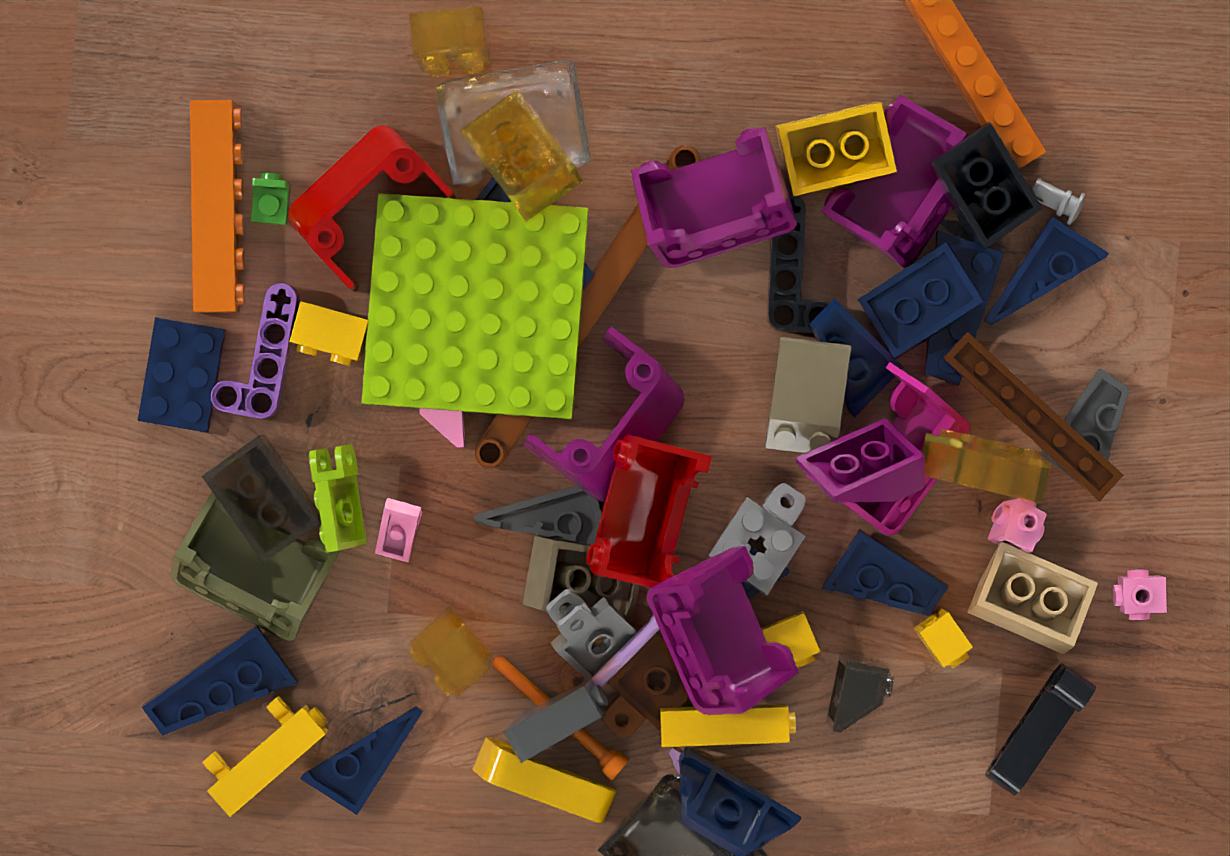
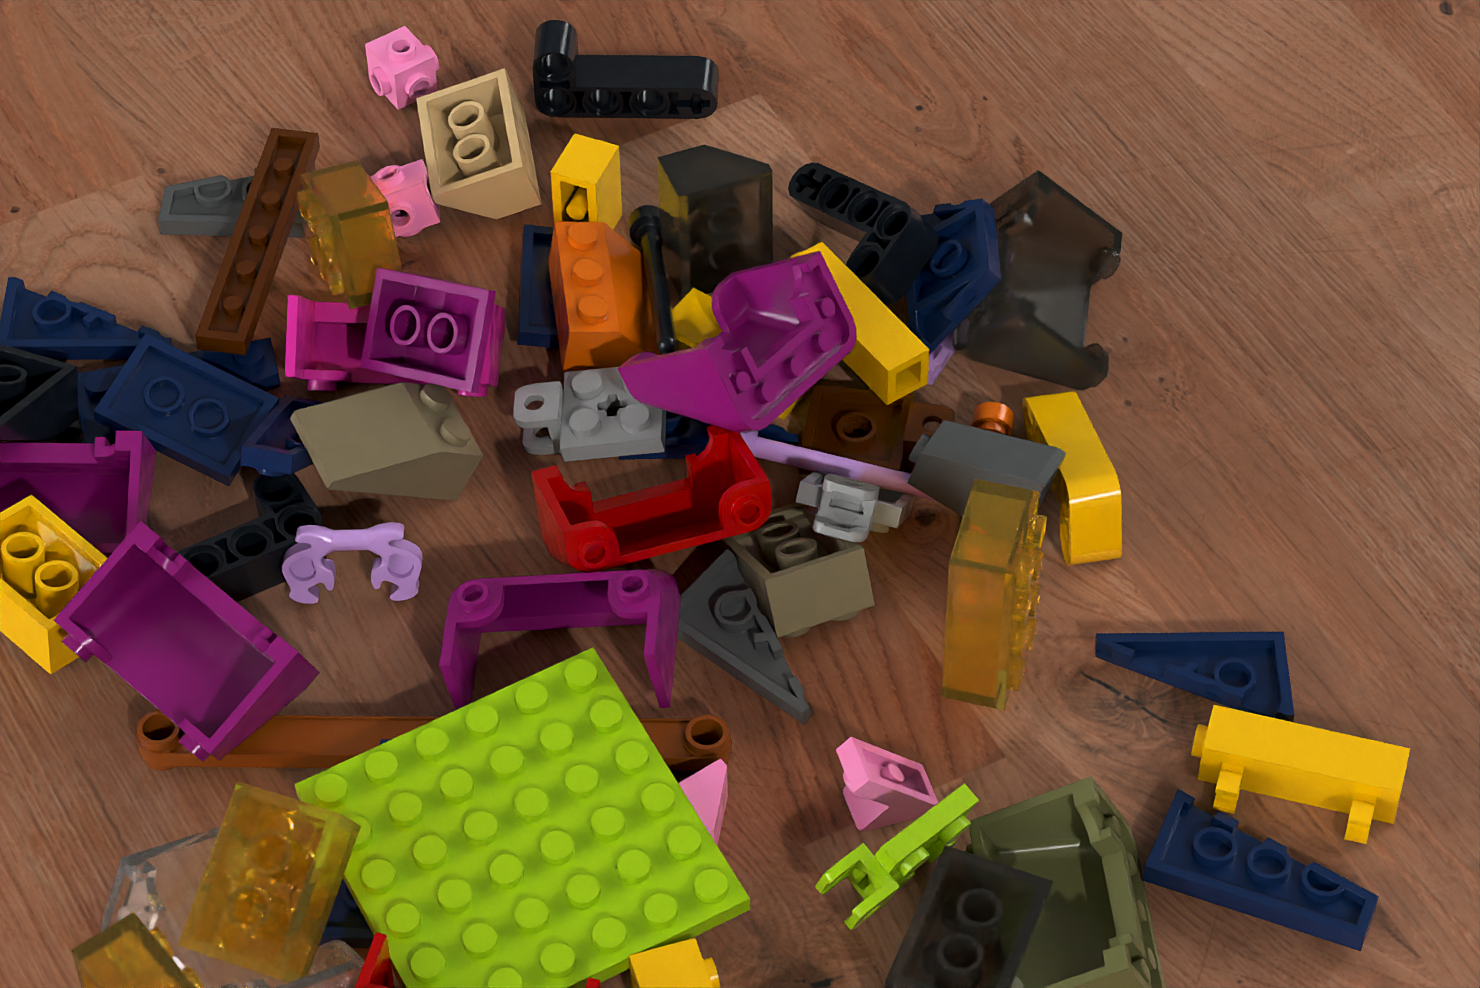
camera: 125 degrees left, 40 degrees down
none -> lavender helmet [282,522,423,604]
none -> orange slope [548,221,661,372]
none -> black piece [628,205,677,354]
none -> black beam [788,162,939,306]

